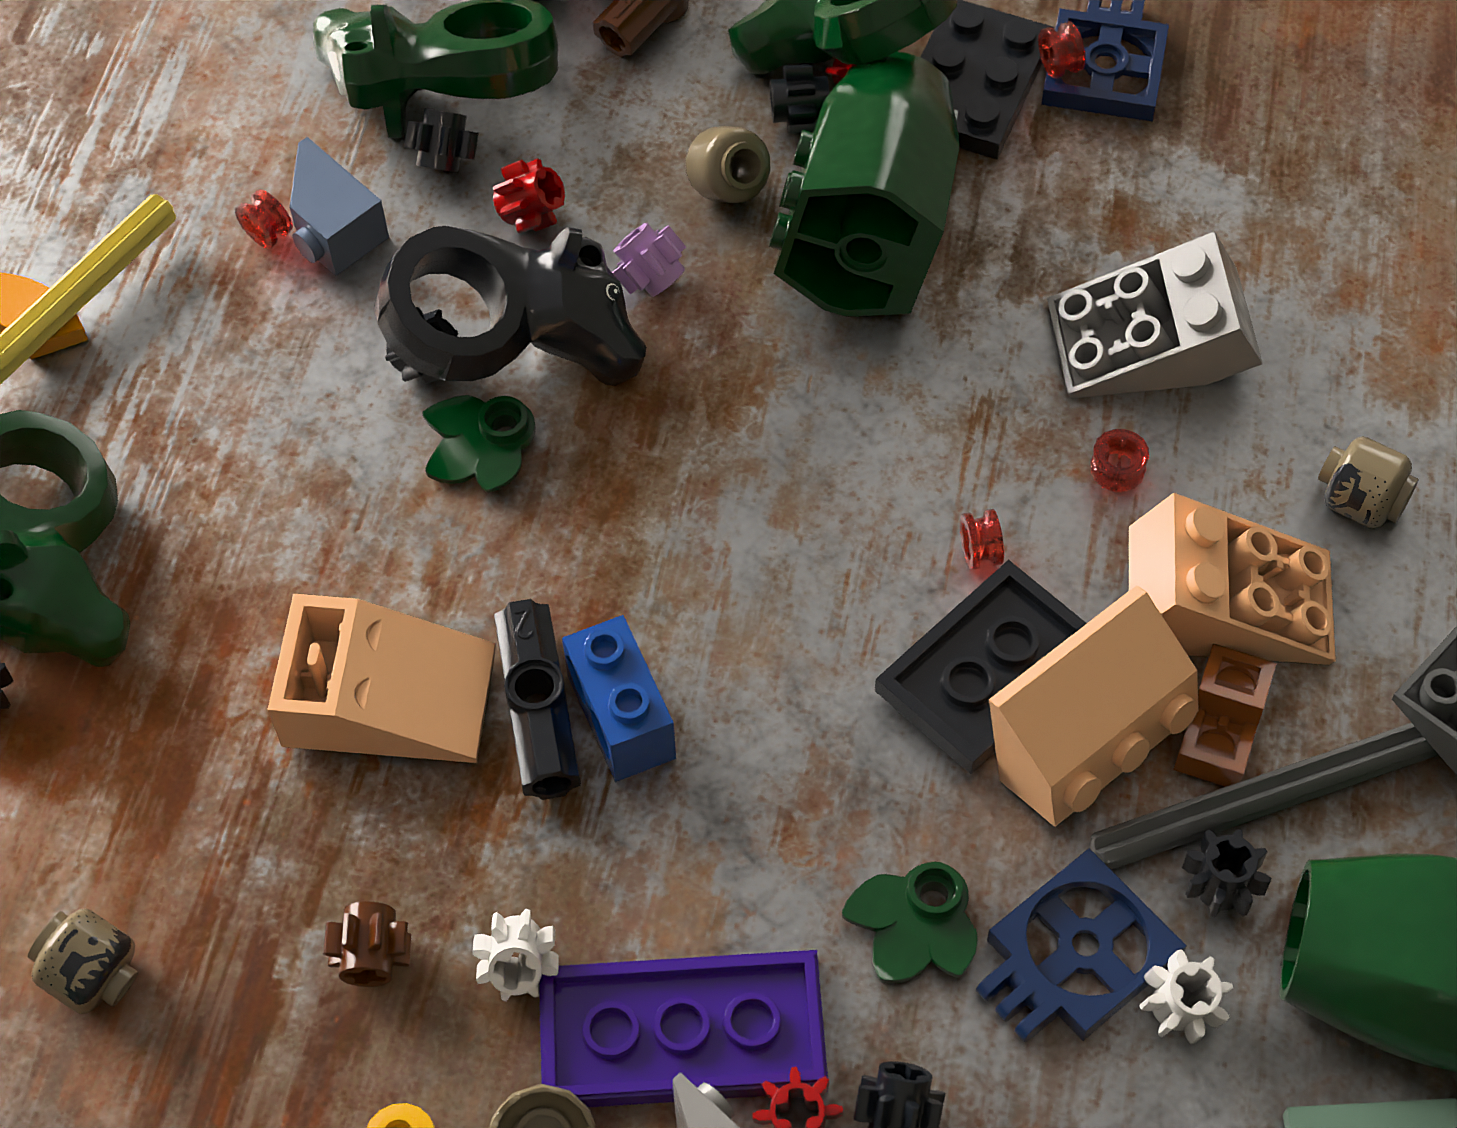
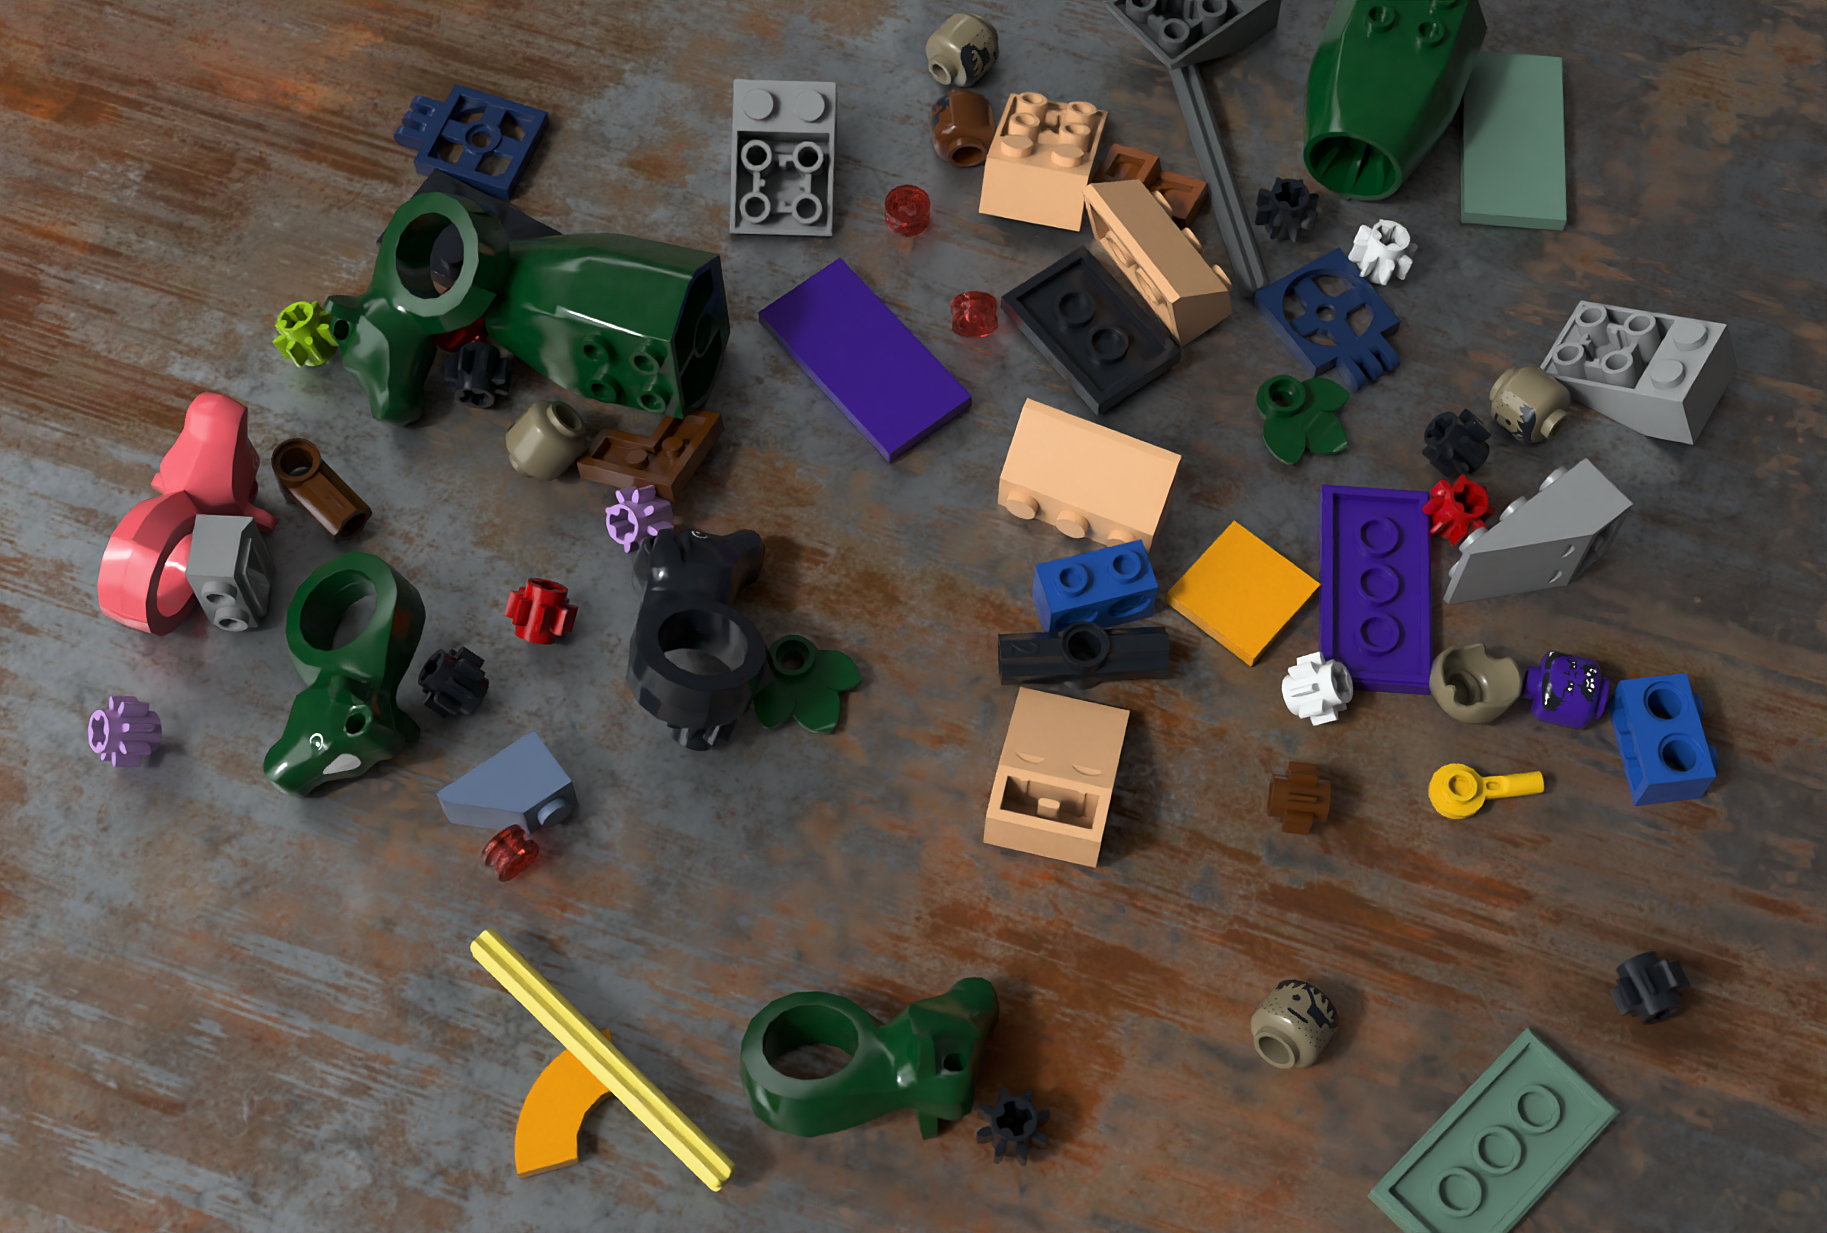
camera: 85 degrees left, 5 degrees up
clear red bush [1038,22,1086,78] -> none
none -> reddish brown plate [577,408,725,501]
none -> dark purple tile [758,258,972,463]
none -> reddish brown head [928,89,996,167]
none -> light nougat slope [998,398,1182,558]
none -> light orange tile [1165,520,1321,667]

